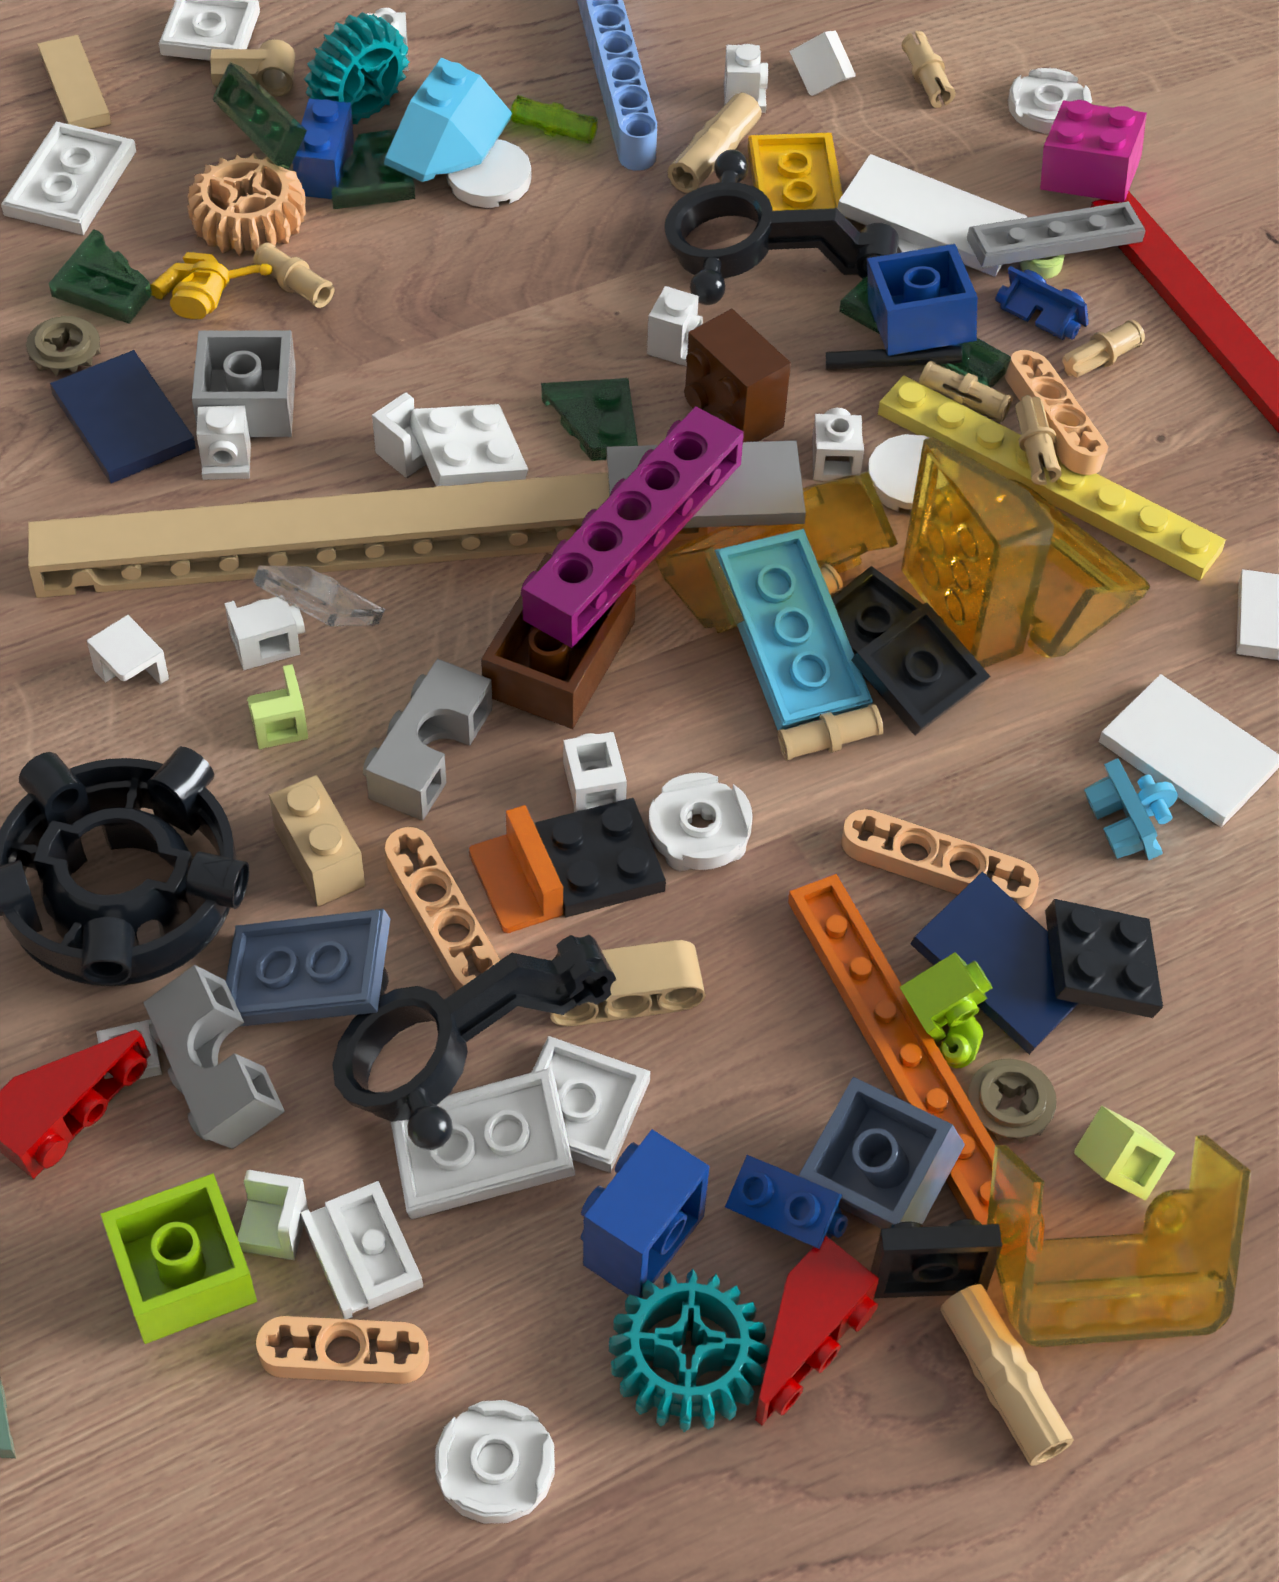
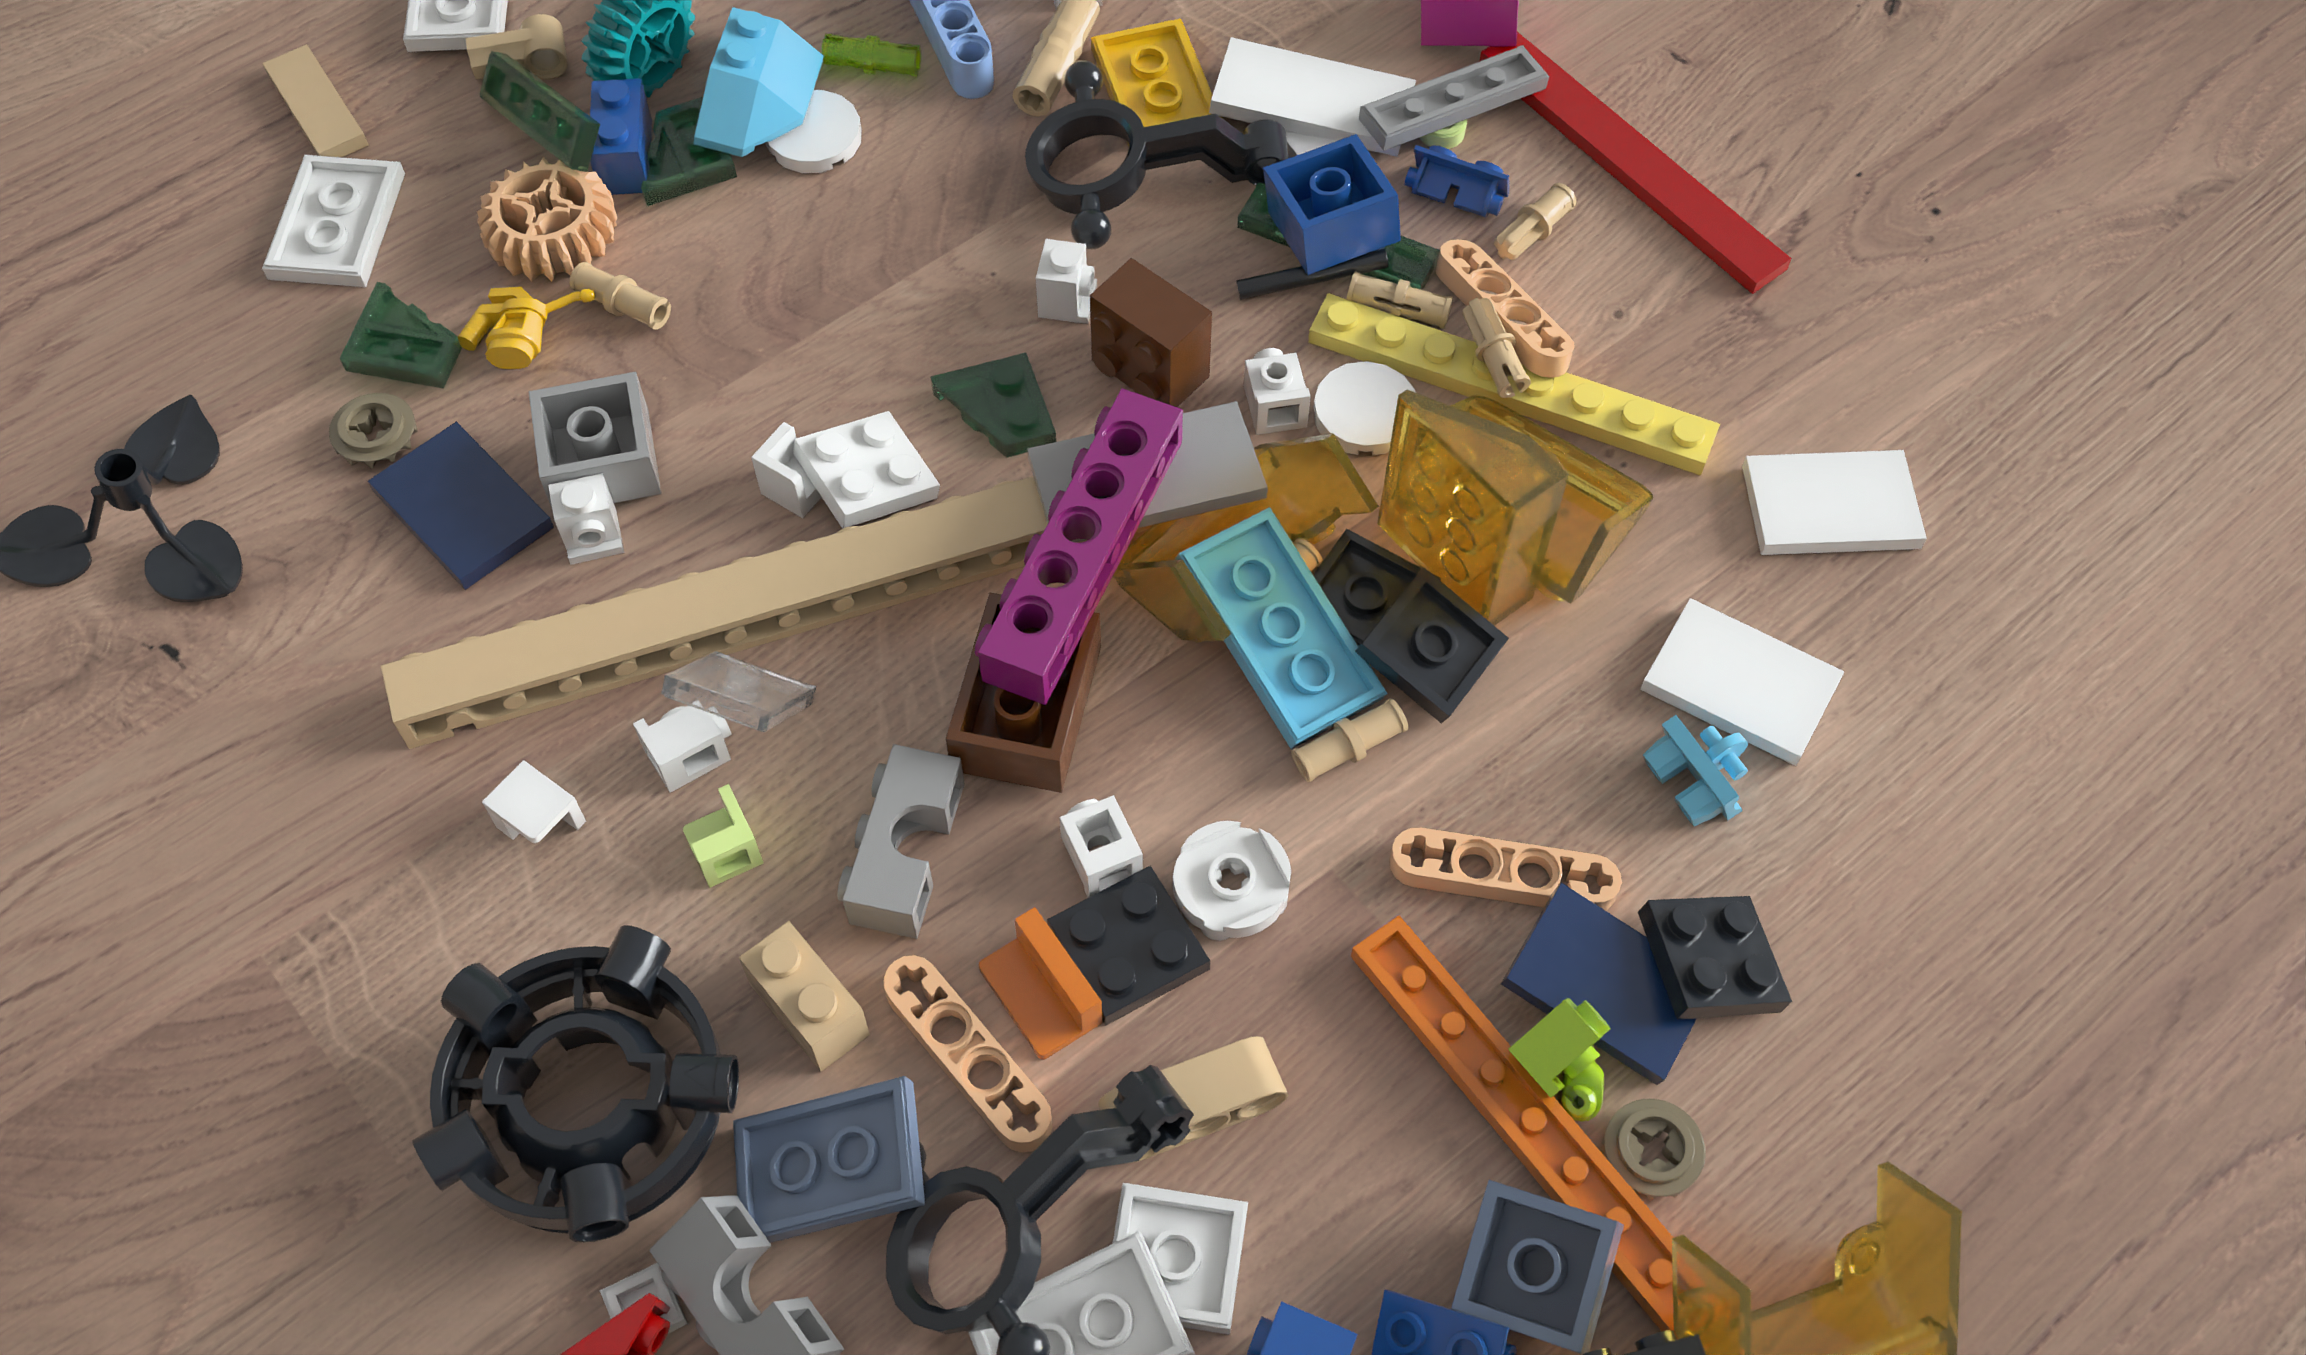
camera: 10 degrees left, 5 degrees up
yellowish green panel [1074,1106,1175,1201] -> none

